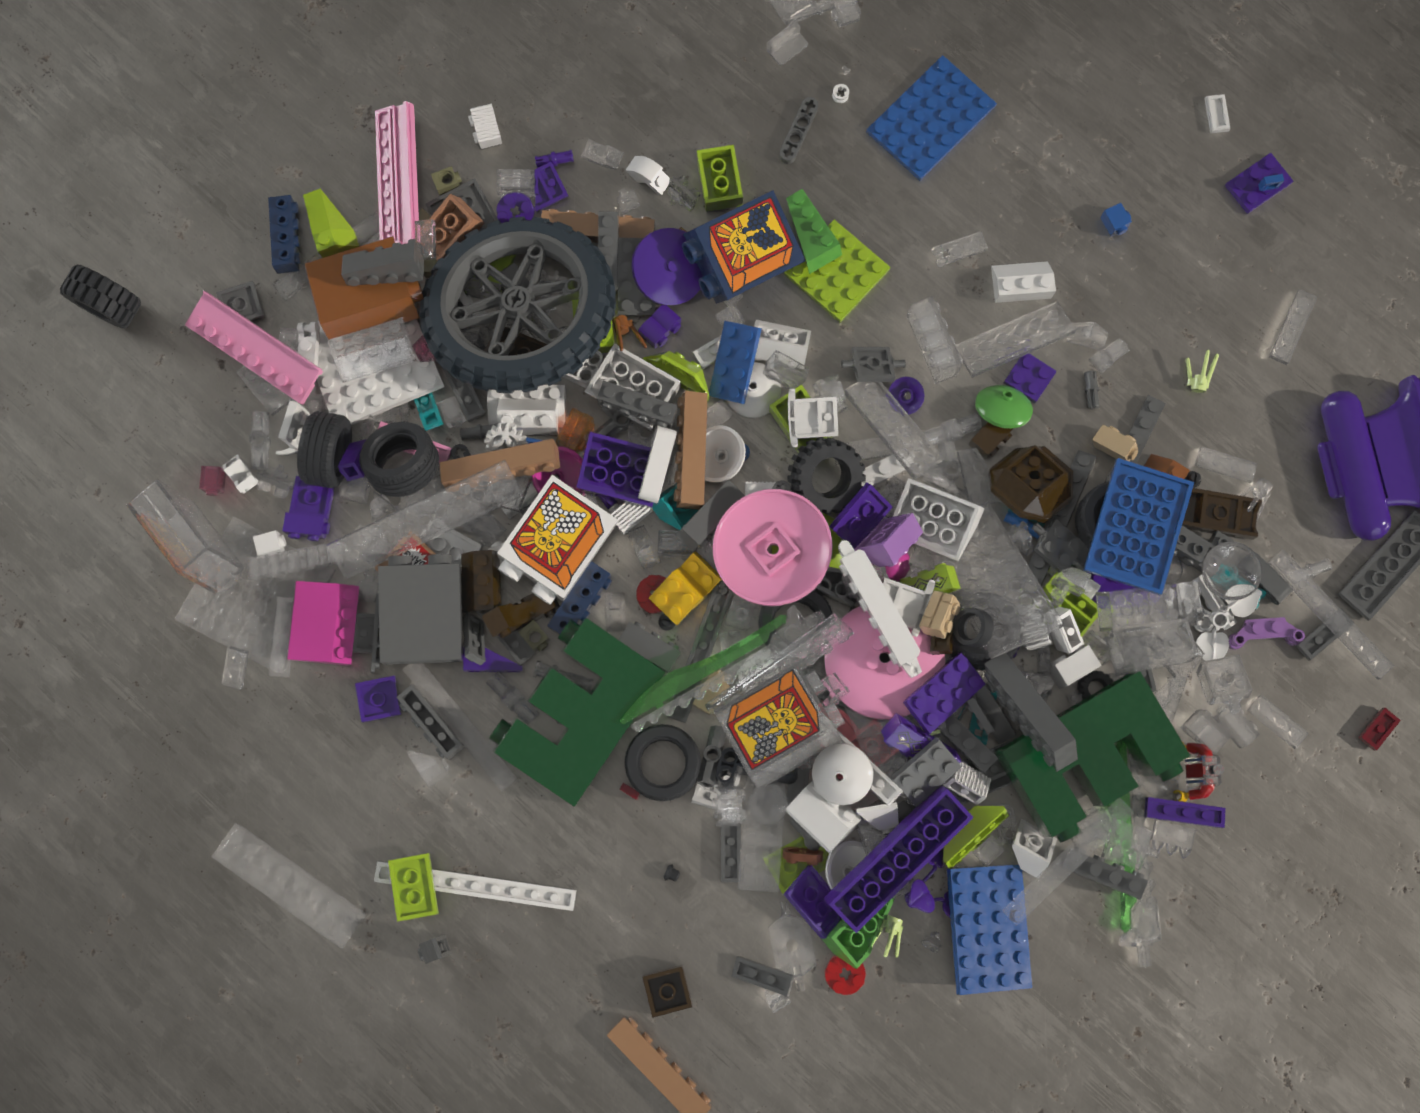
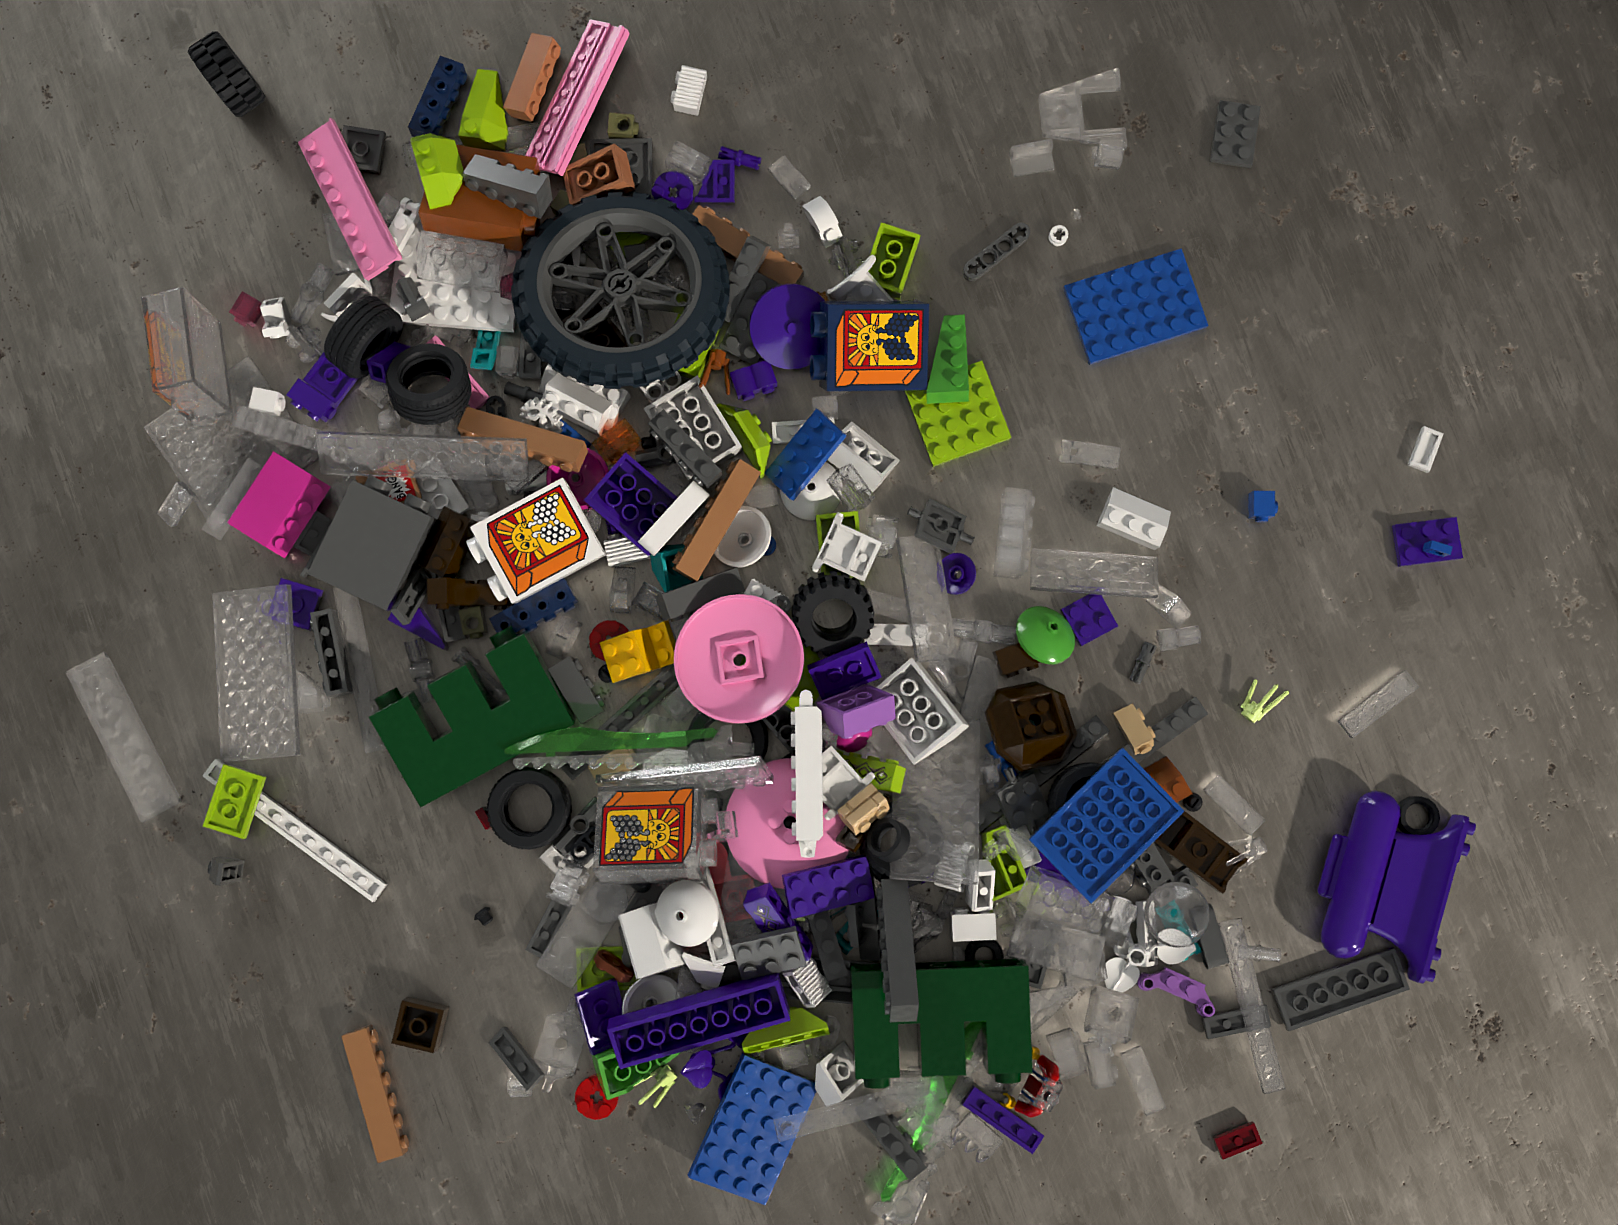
camera: 25 degrees right, 5 degrees up
clear plate [415,219,436,260] -> none
none -> clear plate [212,584,300,762]
none -> dark grey piece [395,277,431,322]
none -> lime wedge [410,133,464,209]
none -> nougat brick [503,33,561,122]
none -> black piece [641,434,657,449]
none -> white piece [827,255,894,301]
none -> black tyre [1398,796,1440,835]

